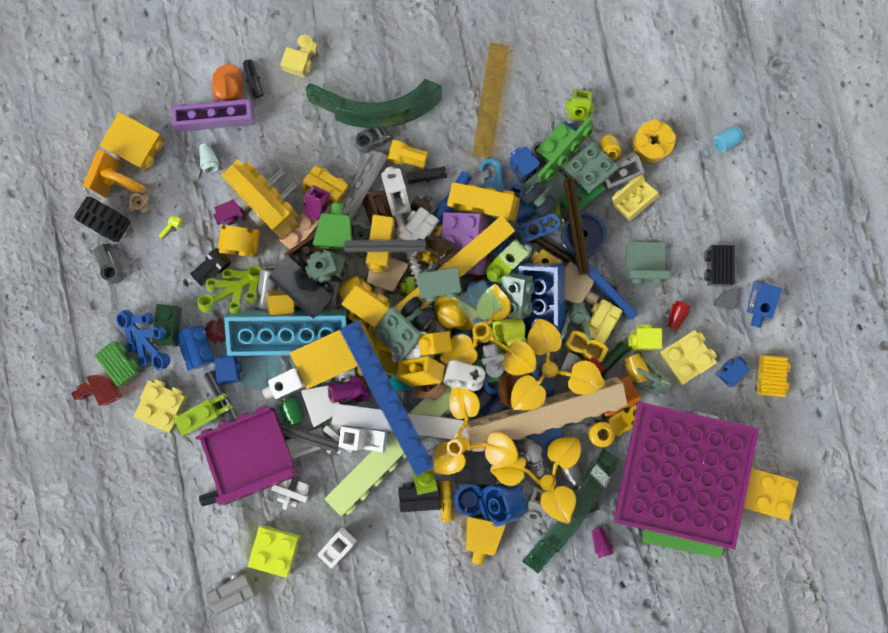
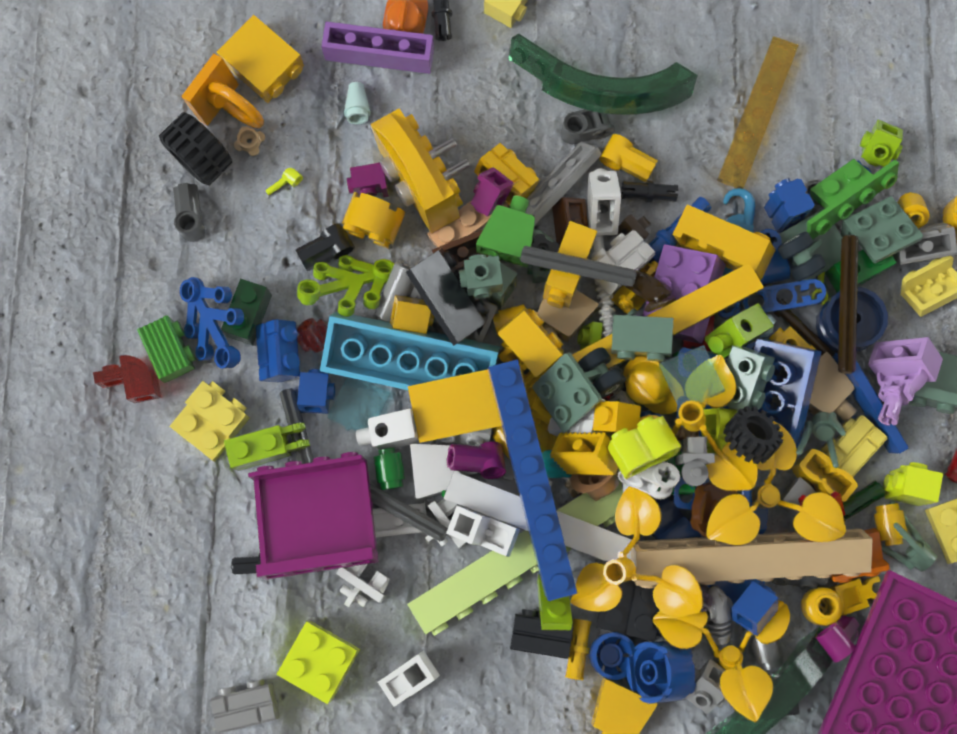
camera: 15 degrees right, 5 degrees down
none -> neon yellow brick [607,416,681,479]
none -> black tyre [723,406,783,464]
none -> blue brick [732,581,778,636]
none -> magenta piece [816,615,860,663]
none -> lavender brick [868,337,943,425]

